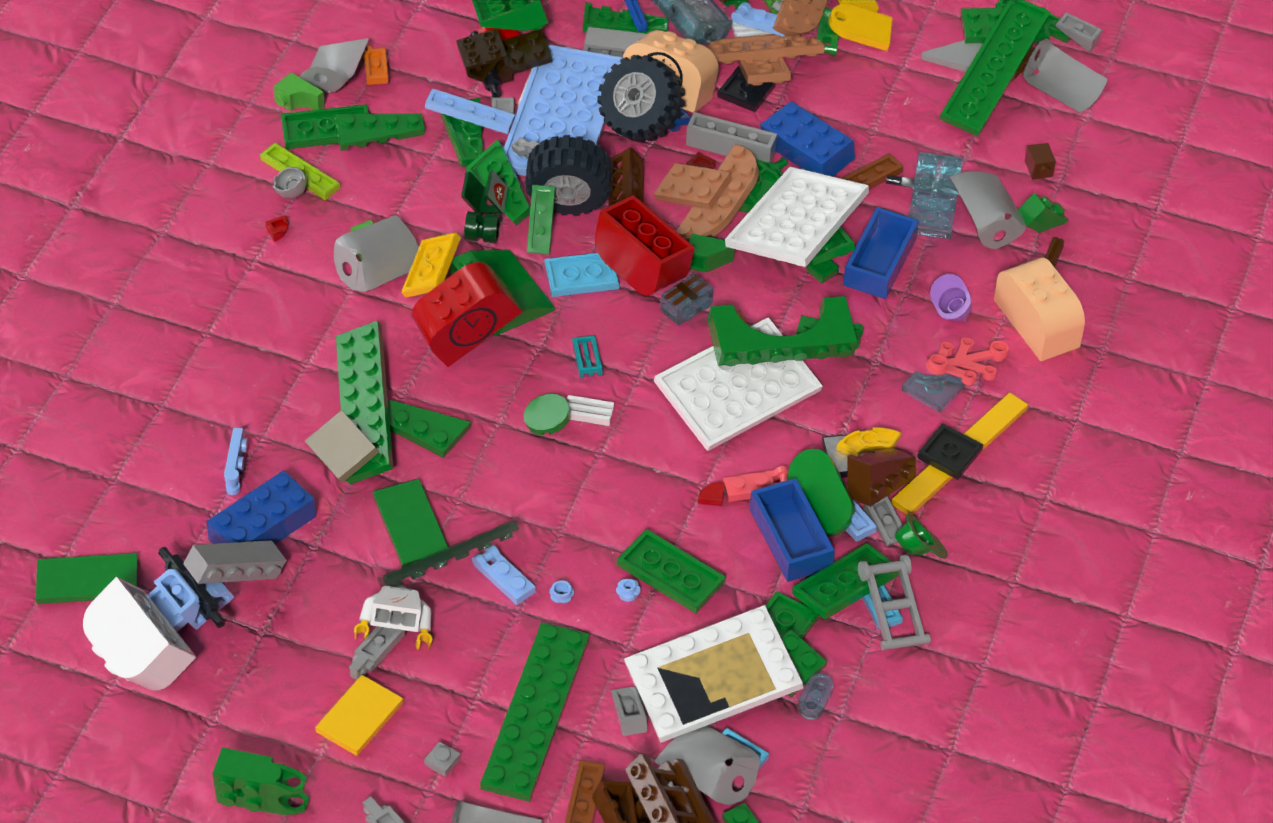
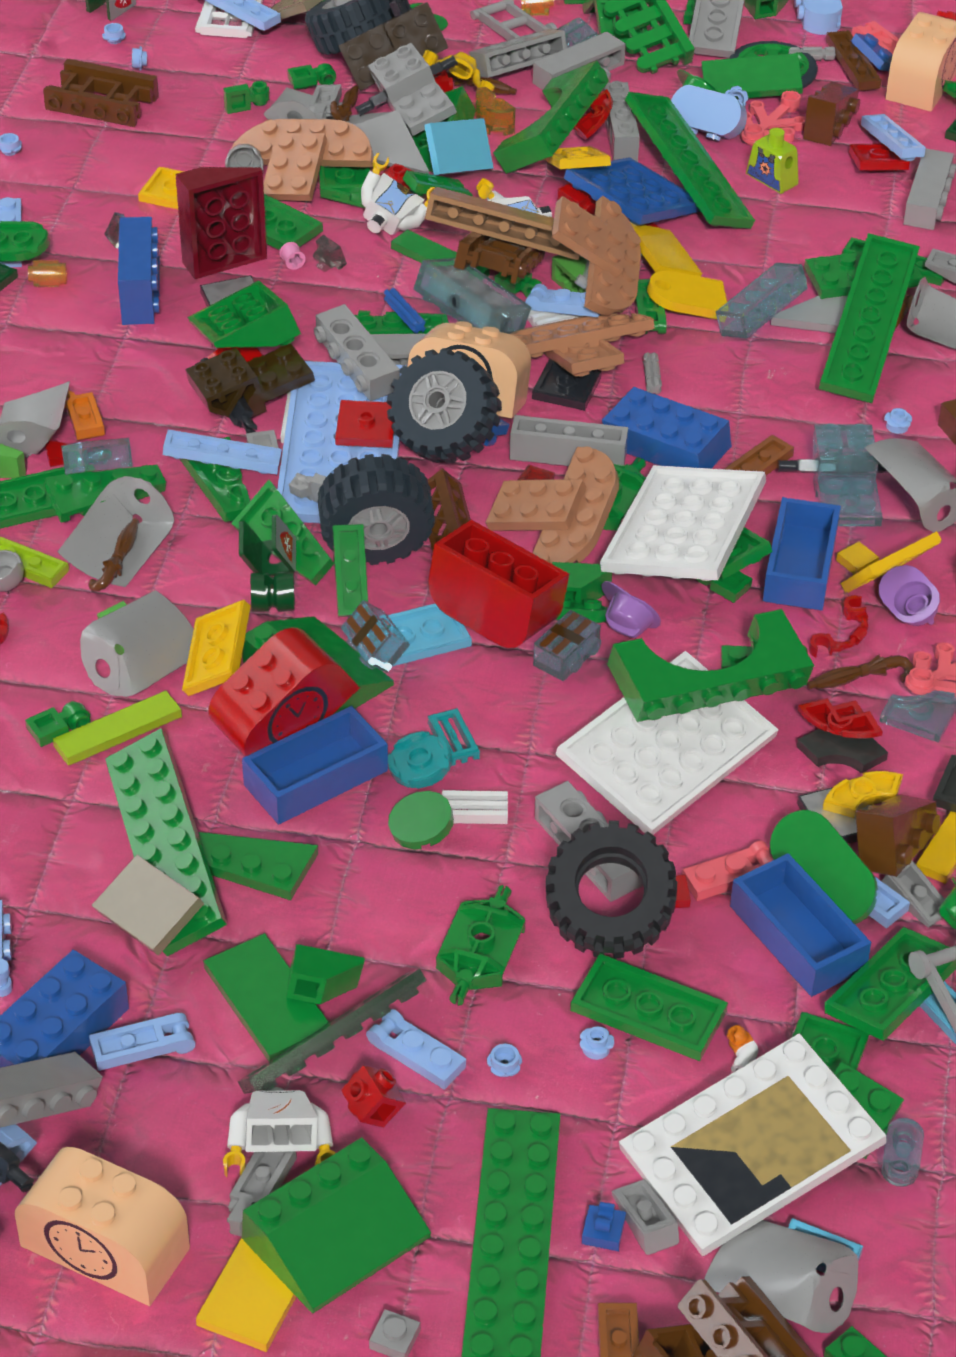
camera: 10 degrees left, 5 degrees down
none -> light nougat brick [15,1147,190,1306]
none -> green plate [25,701,91,747]
none -> red tile [45,441,78,467]
none -> lime tile [53,691,182,766]
none -> light grey piece [57,476,174,587]
none -> clear light blue brick [61,438,133,475]
none -> reddish brown piece [88,518,139,591]
none -> light blue plate [89,1013,195,1071]
none -> blue piece [242,706,388,825]
none -> green slope [242,1137,431,1314]
none -> green slope [286,944,365,1004]
none -> light grey brick [314,304,400,401]
none -> red plate [335,400,395,448]
none -> clear light blue brick [341,600,410,673]
none -> red brick [341,1065,406,1128]
none -> teal tile [388,731,453,789]
none -> green plate [436,885,526,1005]
none -> light grey brick [535,781,643,902]
none -> black tyre [546,820,677,959]
none -> green plate [556,597,607,623]
none -> blue tile [582,1202,626,1251]
none -> medium lavender piece [602,581,661,638]
none -> light grey axle [643,352,662,394]
none -> clear light blue brick [716,263,808,338]
none -> arm [727,1025,759,1073]
none -> pearl dark grey tile [797,729,888,773]
none -> red brick [798,698,883,738]
none -> reddish brown piece [807,654,913,690]
none -> red piece [809,595,869,658]
none -> yellow tile [836,541,879,575]
none -> yellow tile [841,531,942,593]
none -> light blue plate [884,408,912,434]

